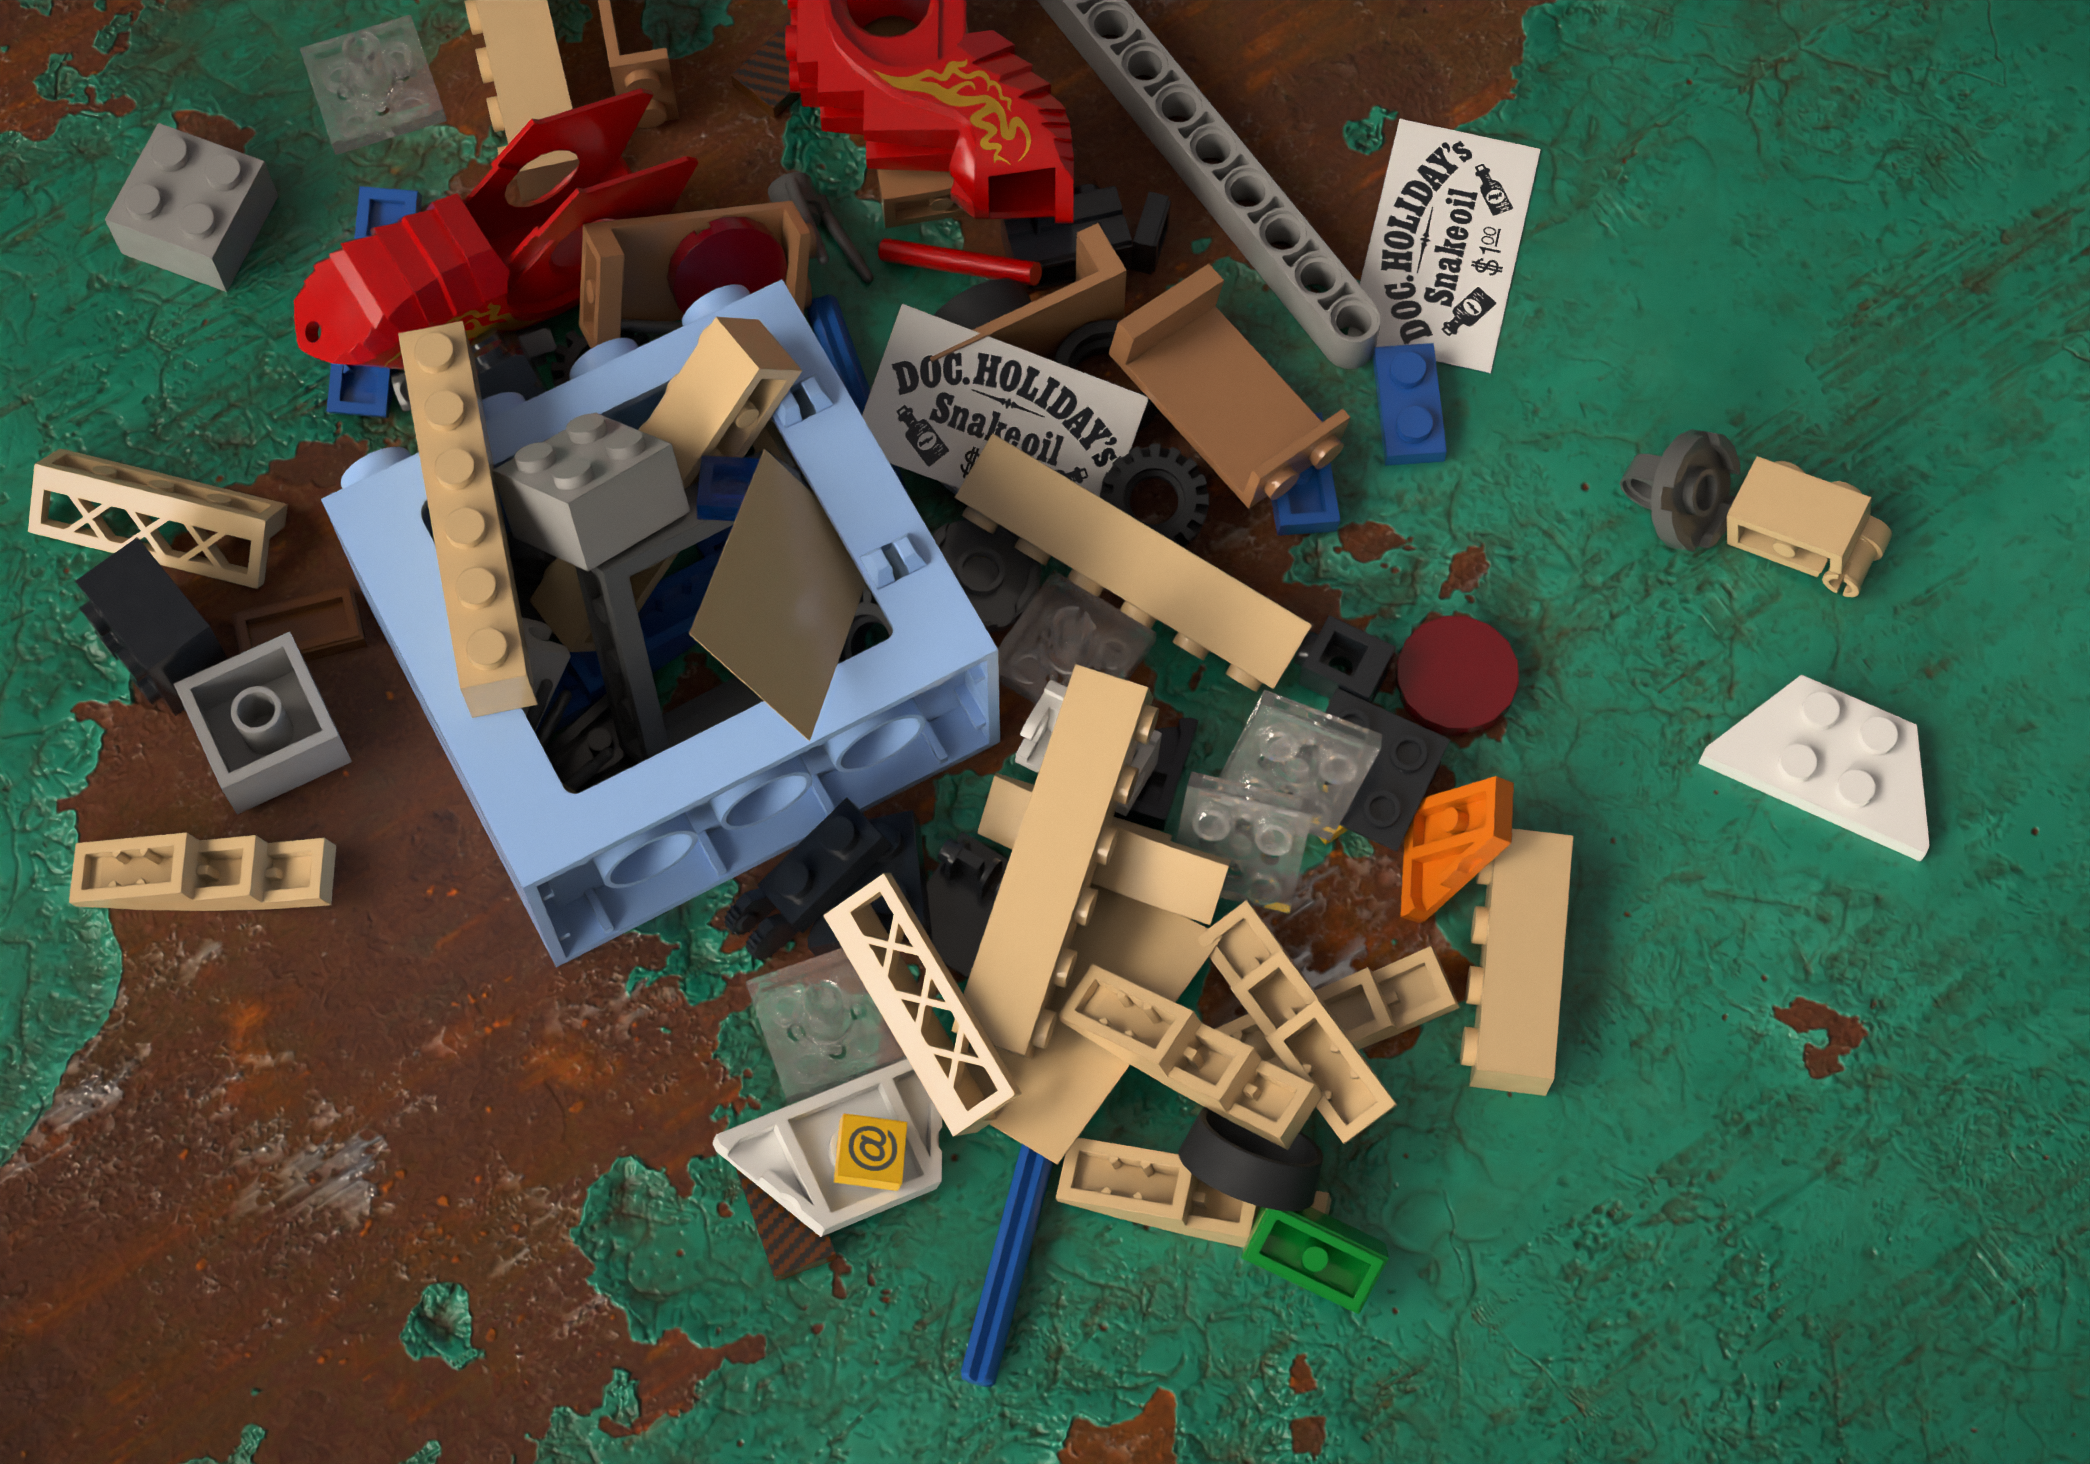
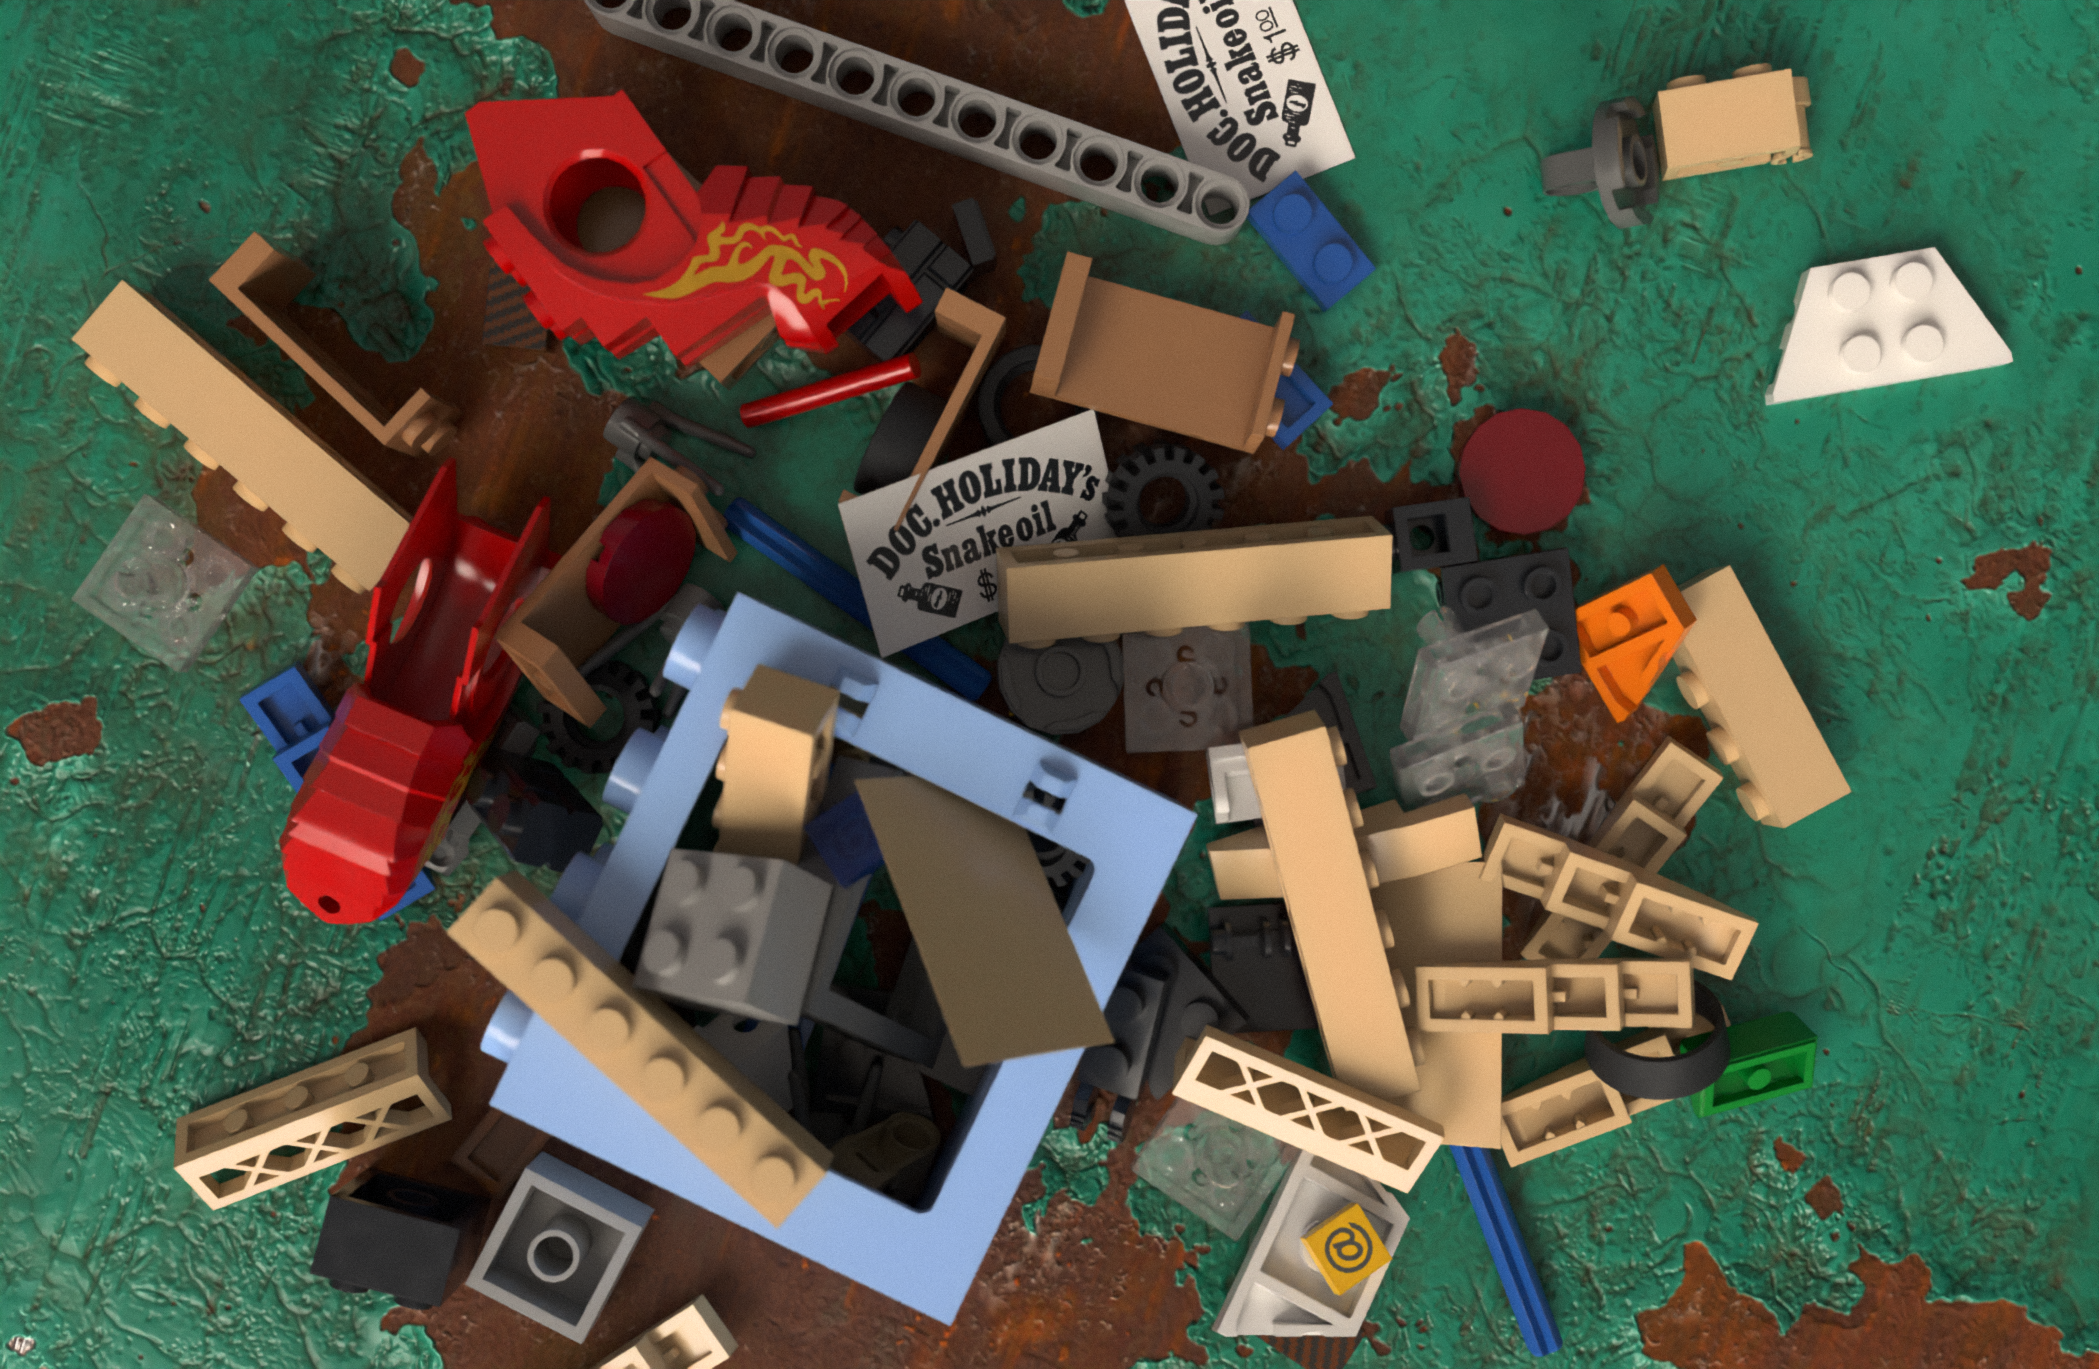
camera: 30 degrees left, 20 degrees up
light grey brick [105,123,278,292] -> none

